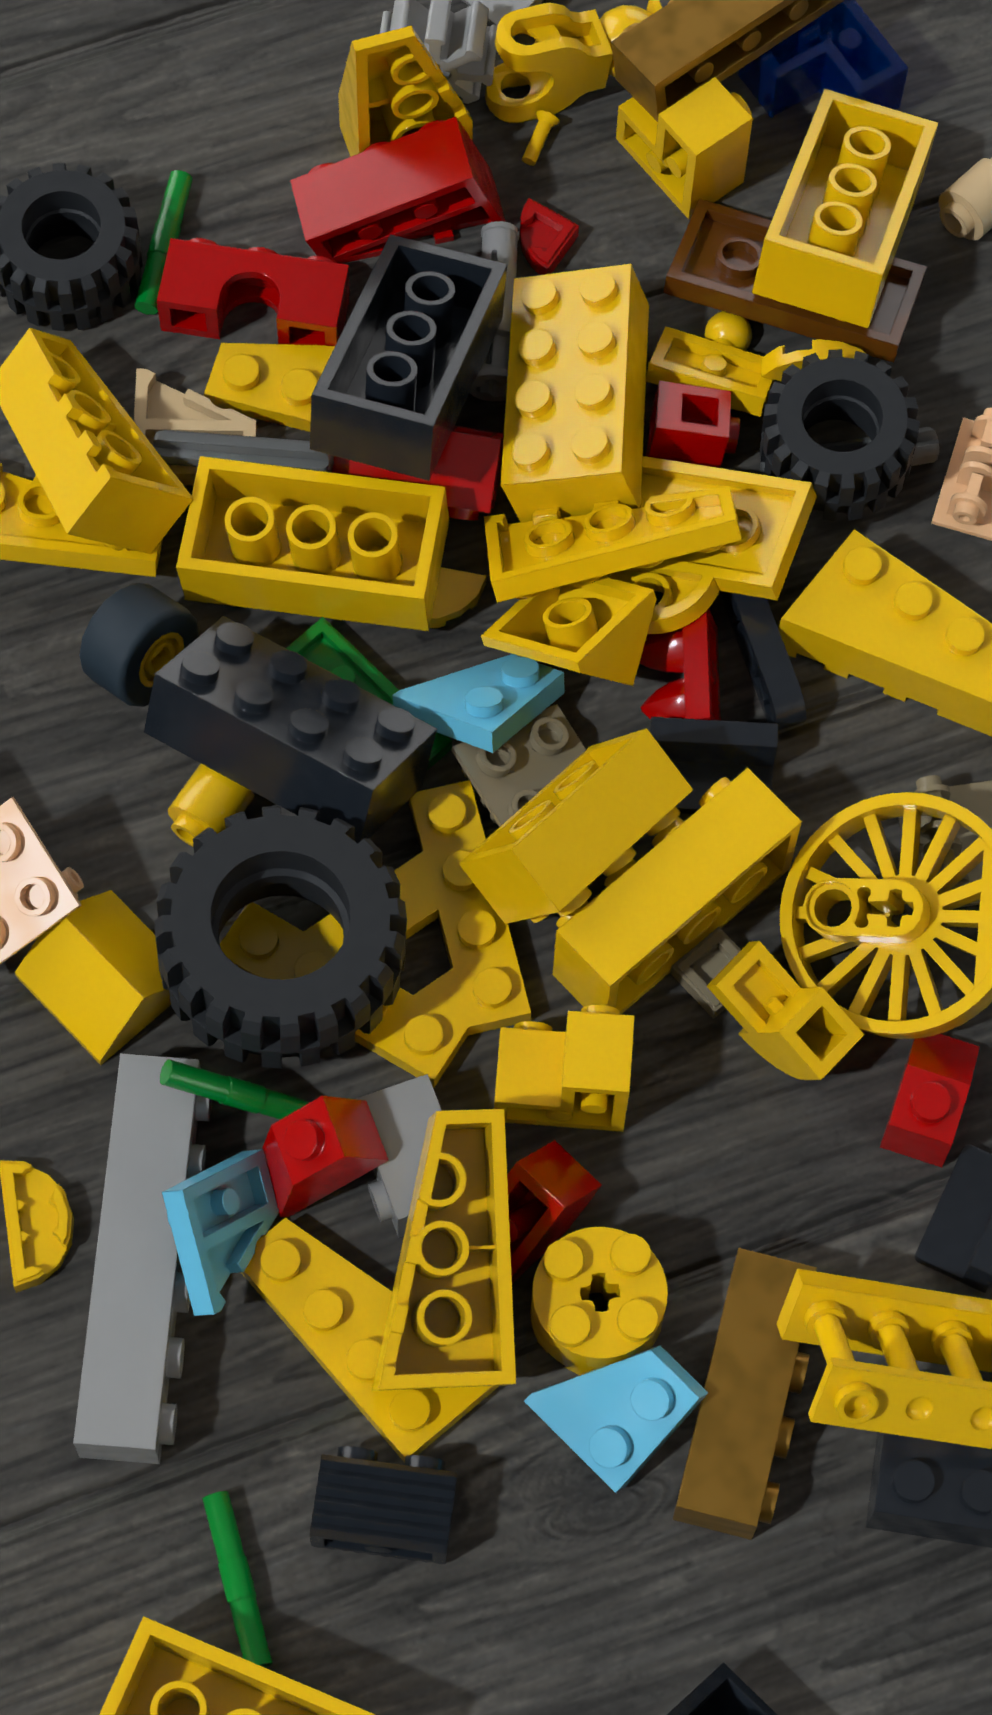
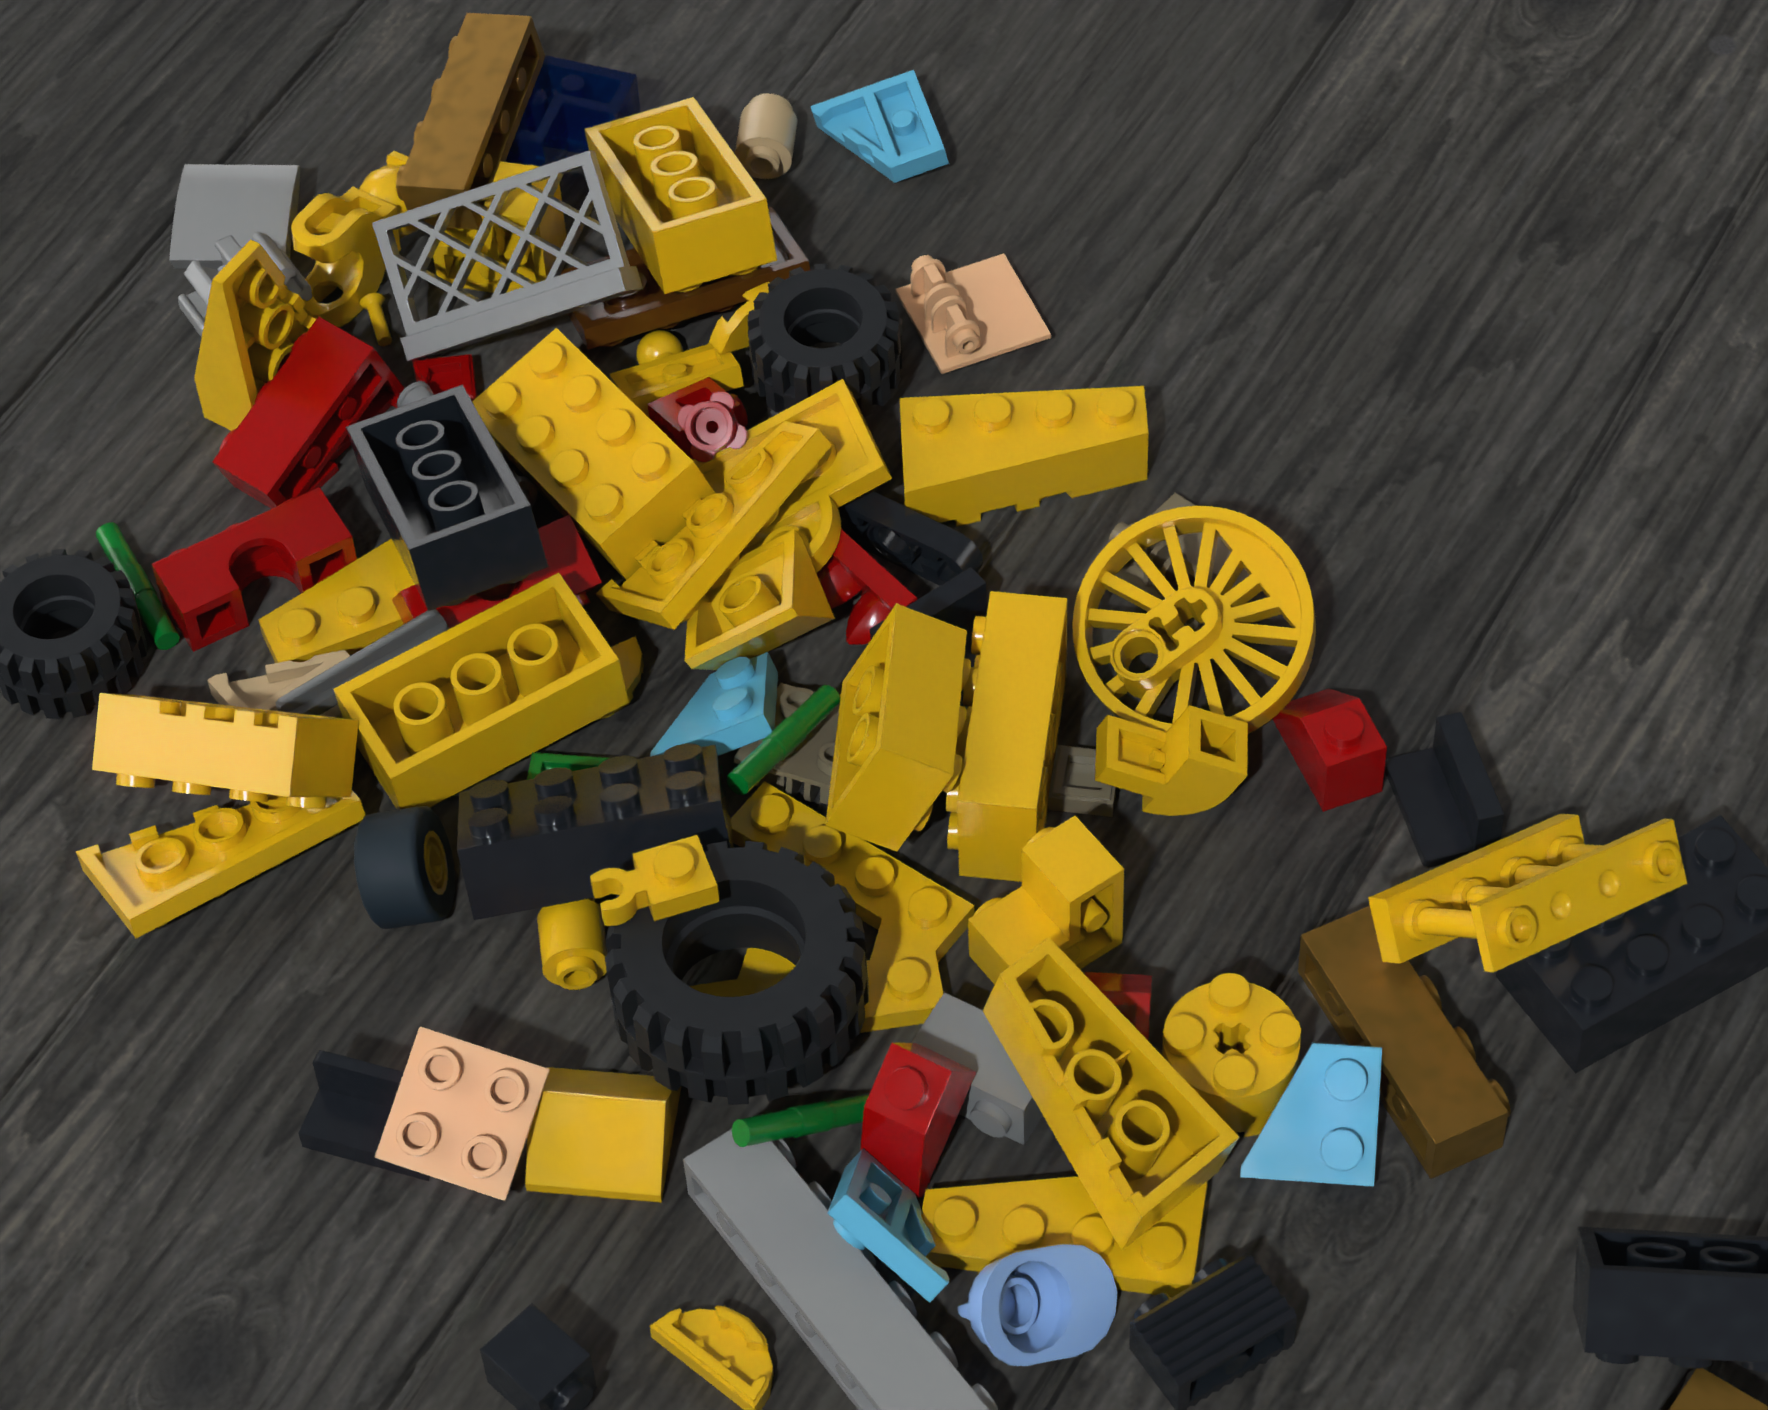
camera: 35 degrees left, 15 degrees down
none -> light grey fence [372,150,643,361]
none -> yellow plate [590,835,720,926]
none -> plate [677,391,748,463]
none -> green piece [727,685,840,795]
none -> light blue piece [958,1244,1117,1366]

